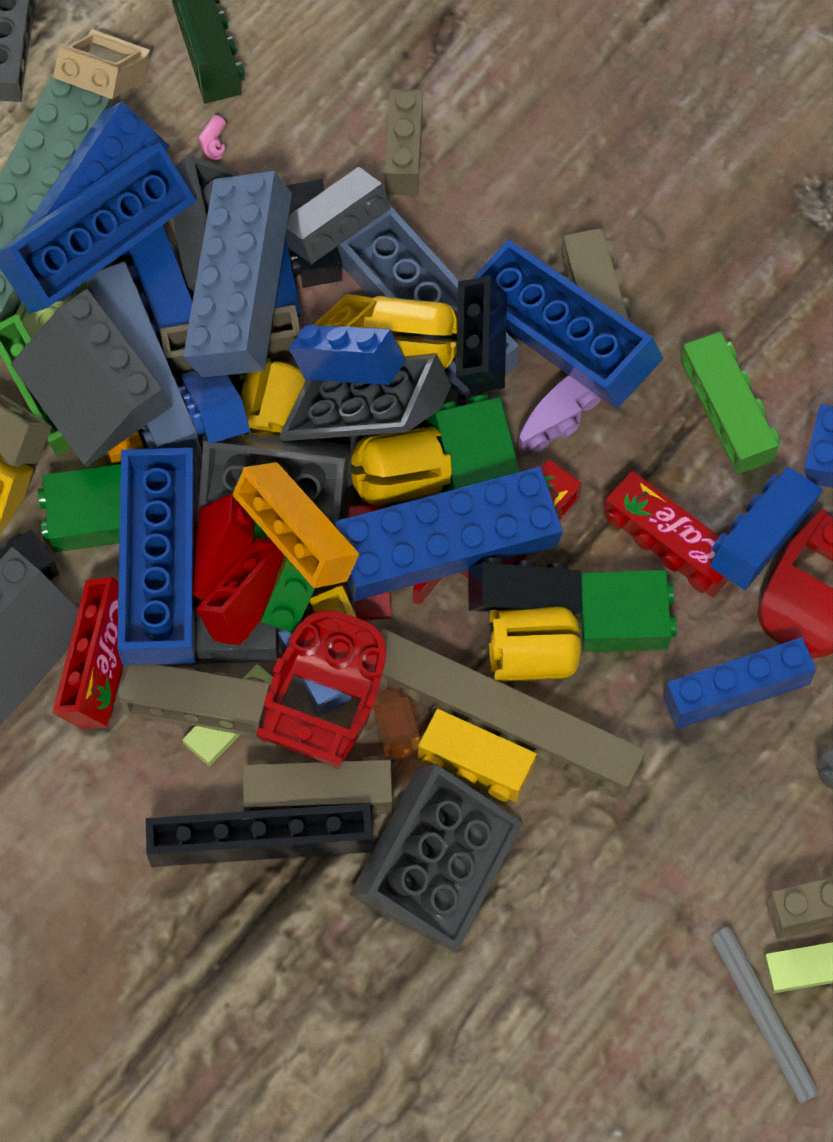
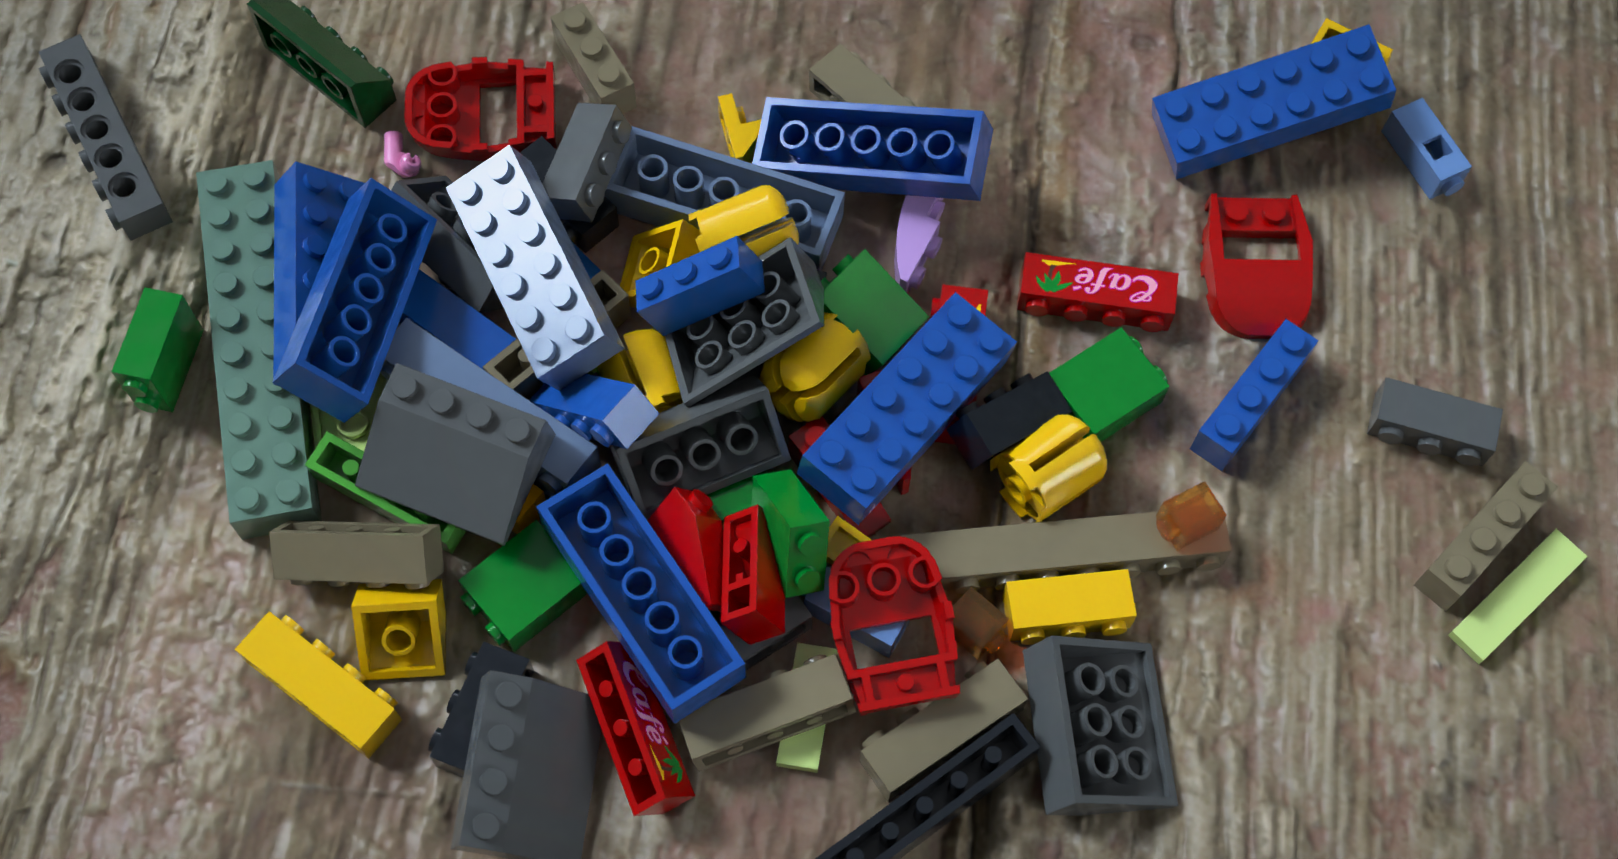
camera: 35 degrees left, 0 degrees up
tan window [53,29,150,99] -> none
light orange brick [233,462,359,588] -> none
black brick [456,276,507,393] -> none
bright green brick [680,331,780,475] -> none
blue brick [709,466,823,590] -> none
light grey axle [712,927,818,1103] -> none
none -> red slope [404,57,557,161]
none -> yellow slope [718,93,761,163]
none -> clear orange brick [1156,481,1227,551]

